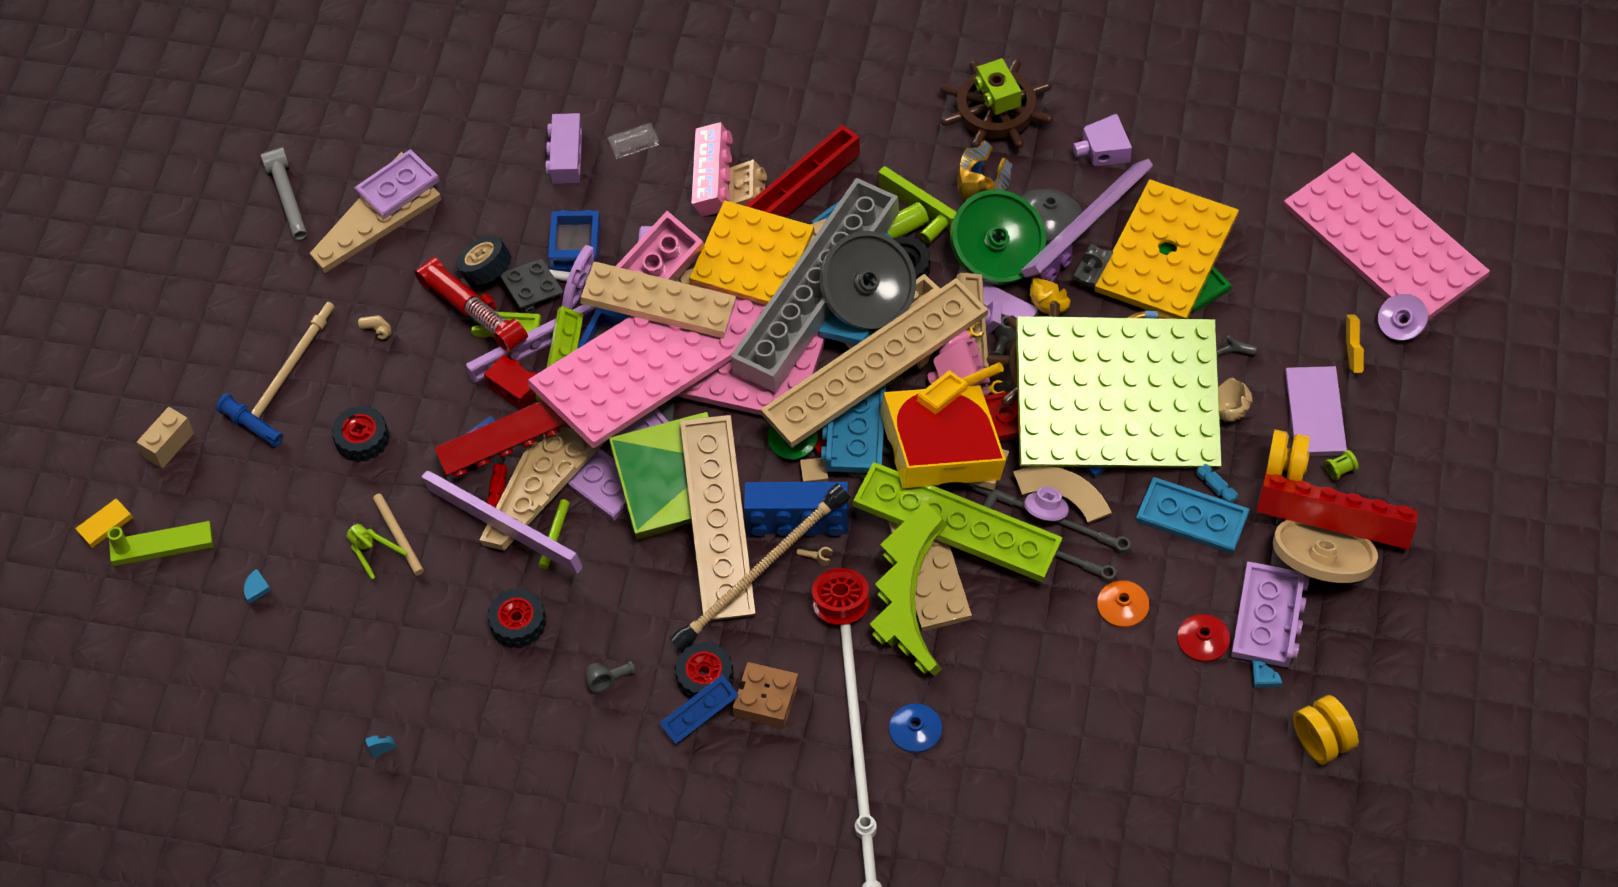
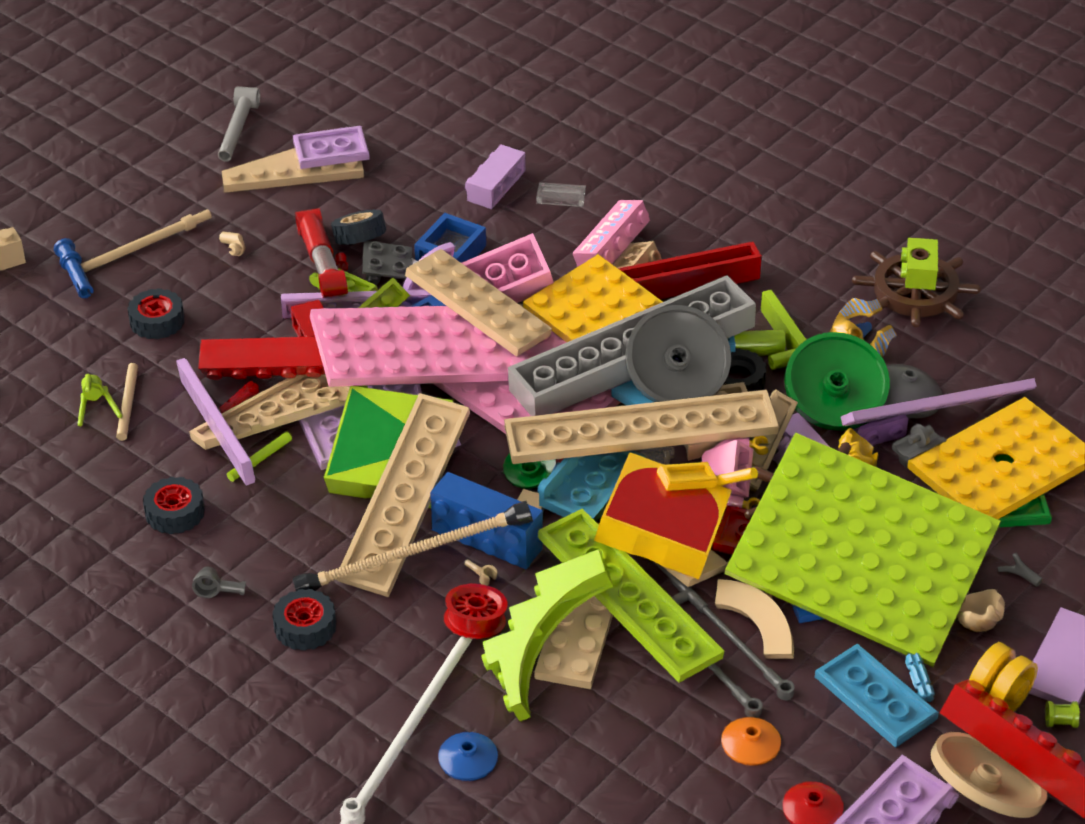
camera: 25 degrees right, 15 degrees down
blue plate [660,674,739,744] -> none
medium nougat piece [733,662,799,729] -> none
lavender piece [1024,487,1069,521] -> none
lavender torso [1072,114,1132,166] -> none

